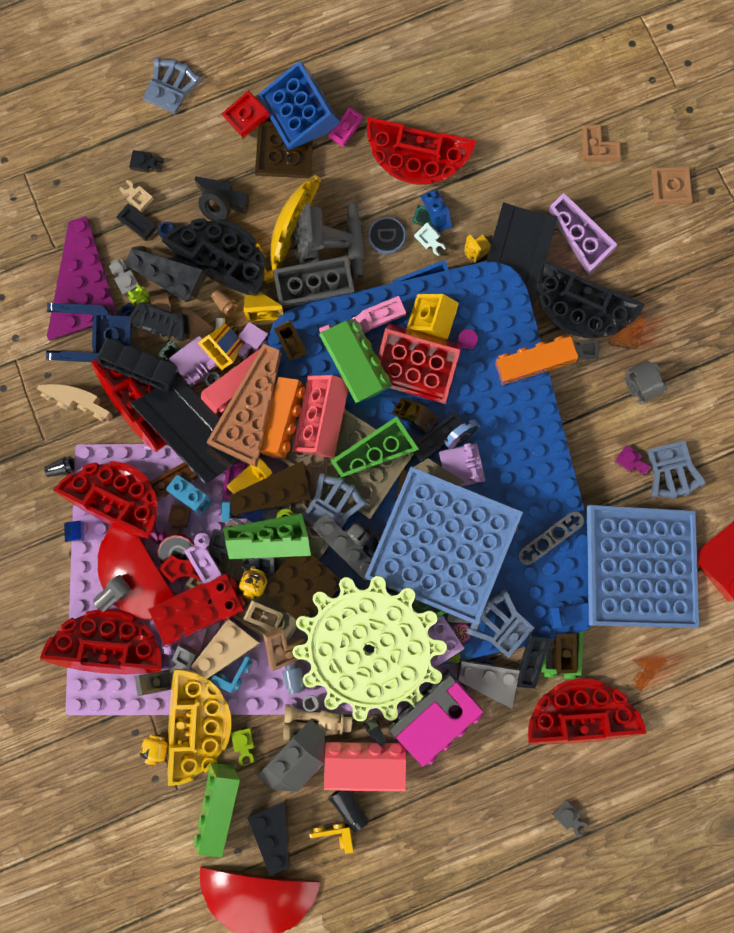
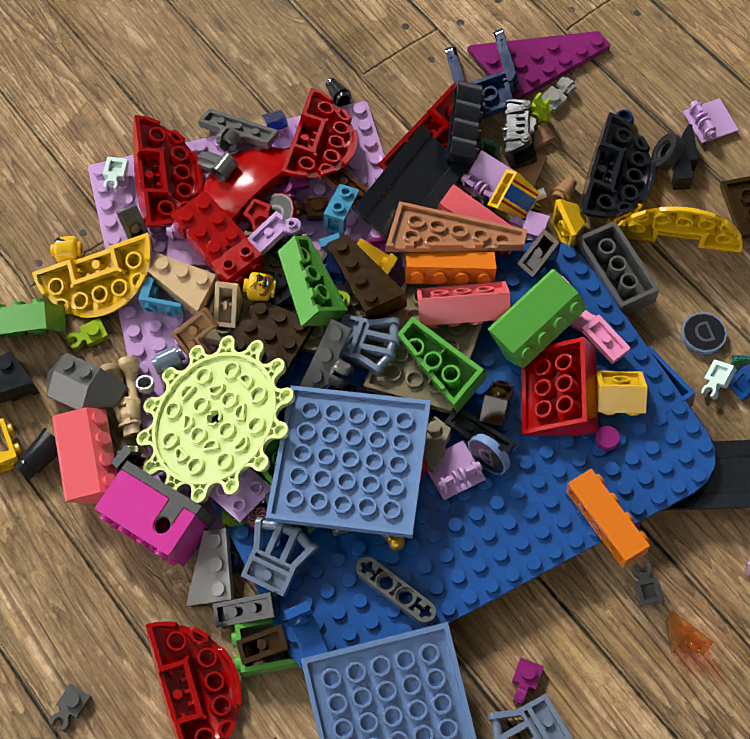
camera: 75 degrees right, 15 degrees down
tan slope [36,384,113,422] -> none
black tile [116,204,157,241] -> none
tan plate [119,180,154,213] -> none
black wedge [124,245,211,302] -> none
black plate [129,150,164,173] -> none
dark grey plate [170,642,198,674] -> none
dark grey plate [294,203,365,278] -> none
yellow bracket [464,235,491,263] -> none
black brick [536,258,645,339] -> none
dark grey brick [624,360,667,405] -> none
none -> light aqua plate [103,156,129,193]
none -> dark grey plate [198,108,279,153]
none -> lavender hinge [683,98,739,144]

